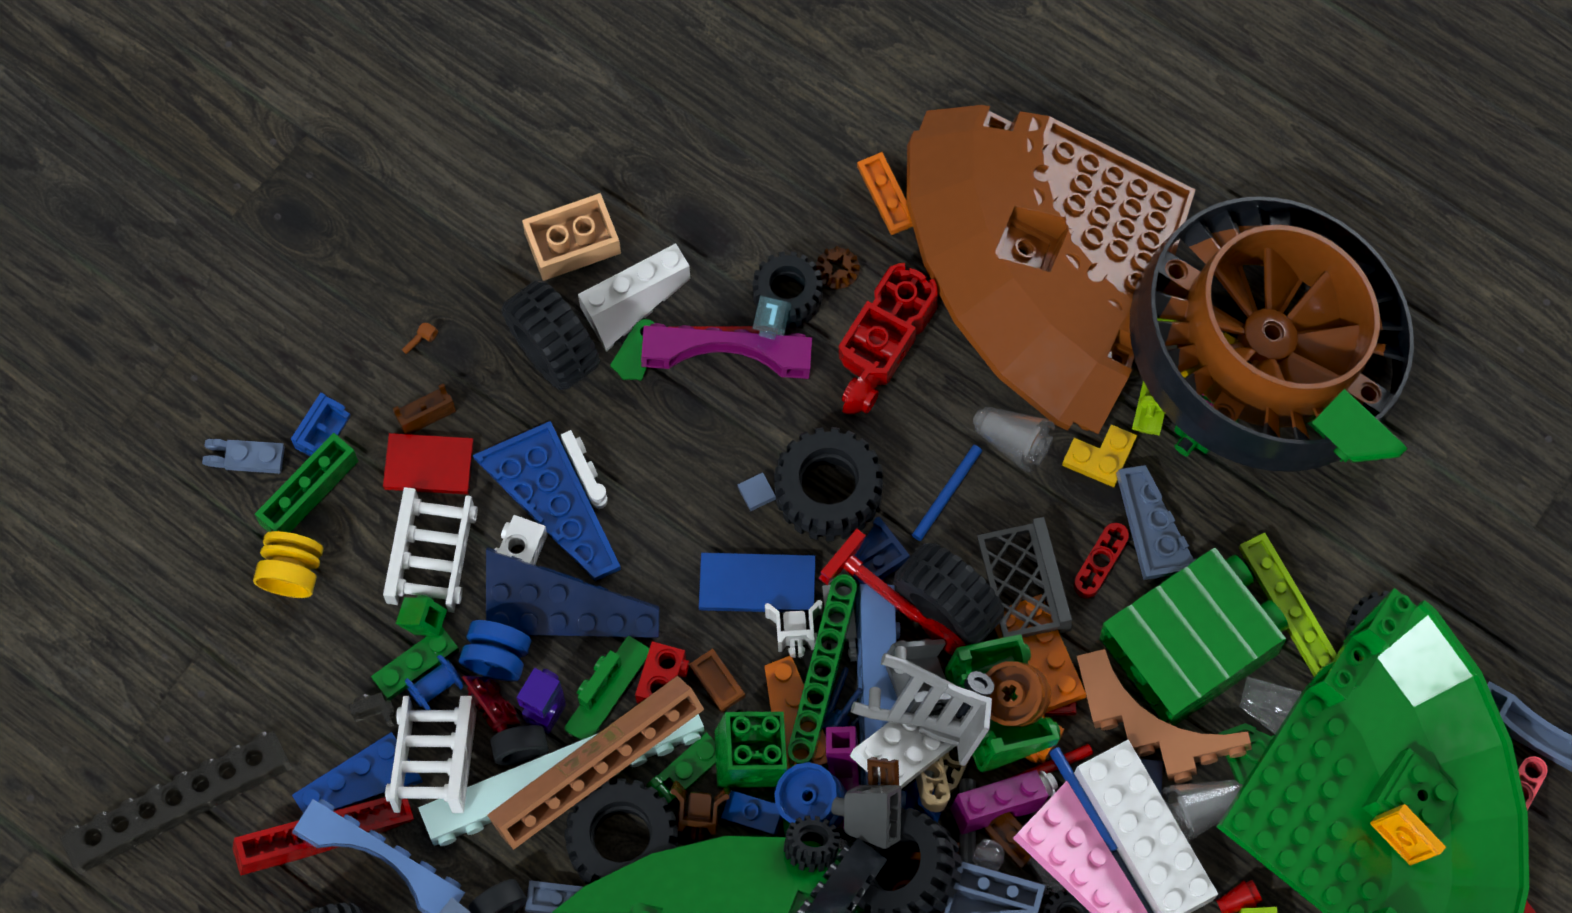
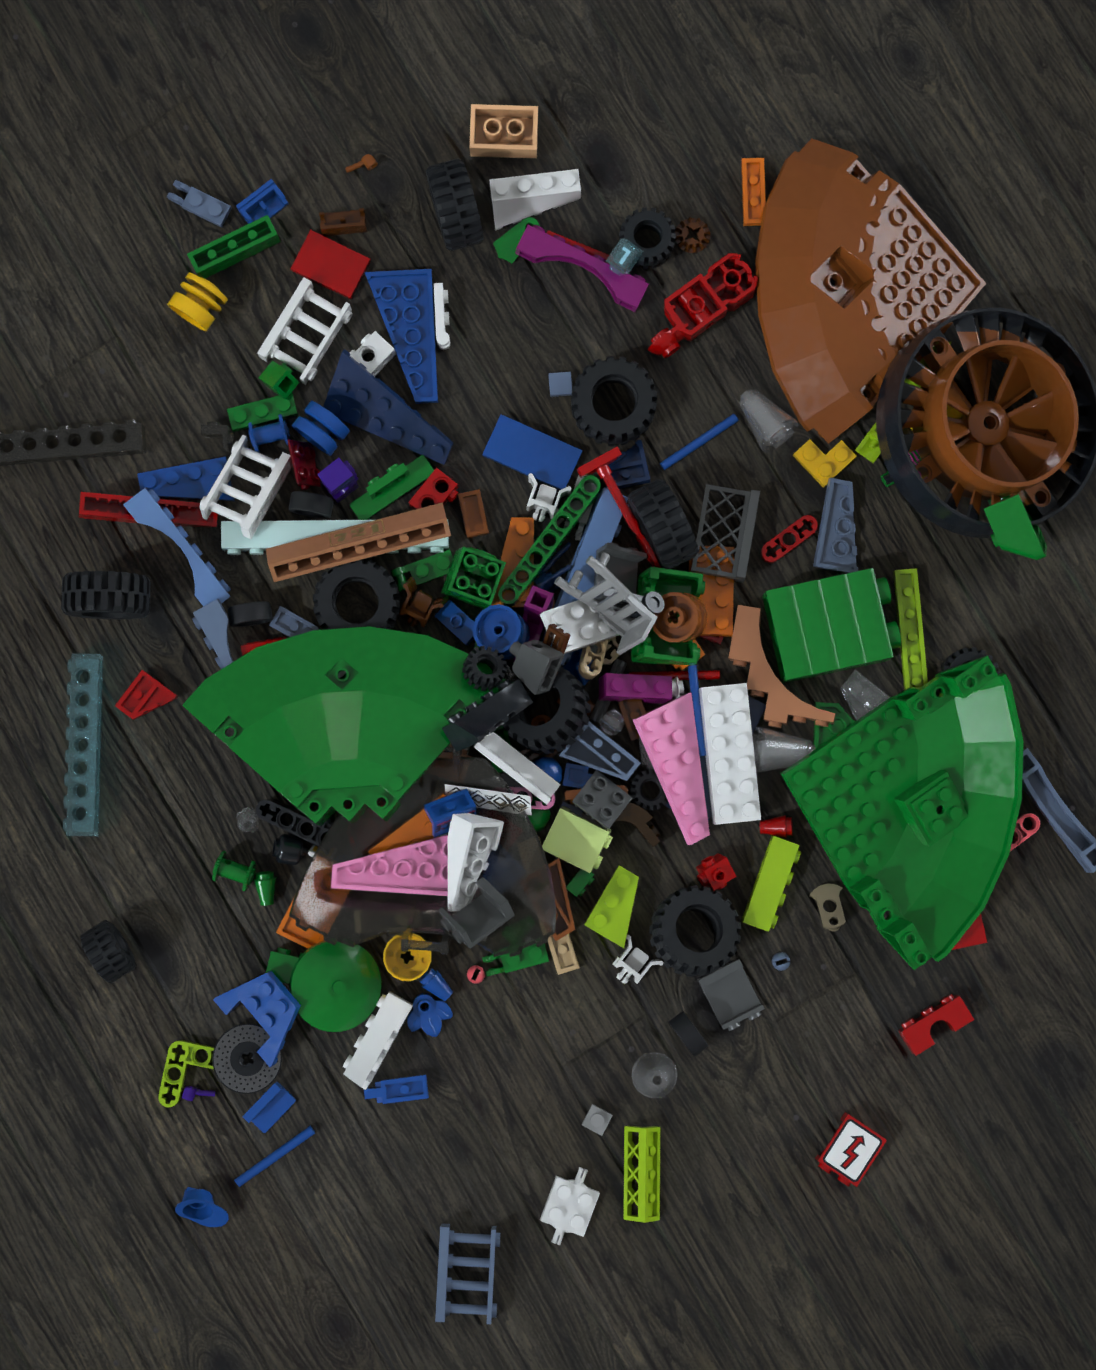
camera: 20 degrees right, 15 degrees up
light orange tile [1370,804,1446,865] -> none

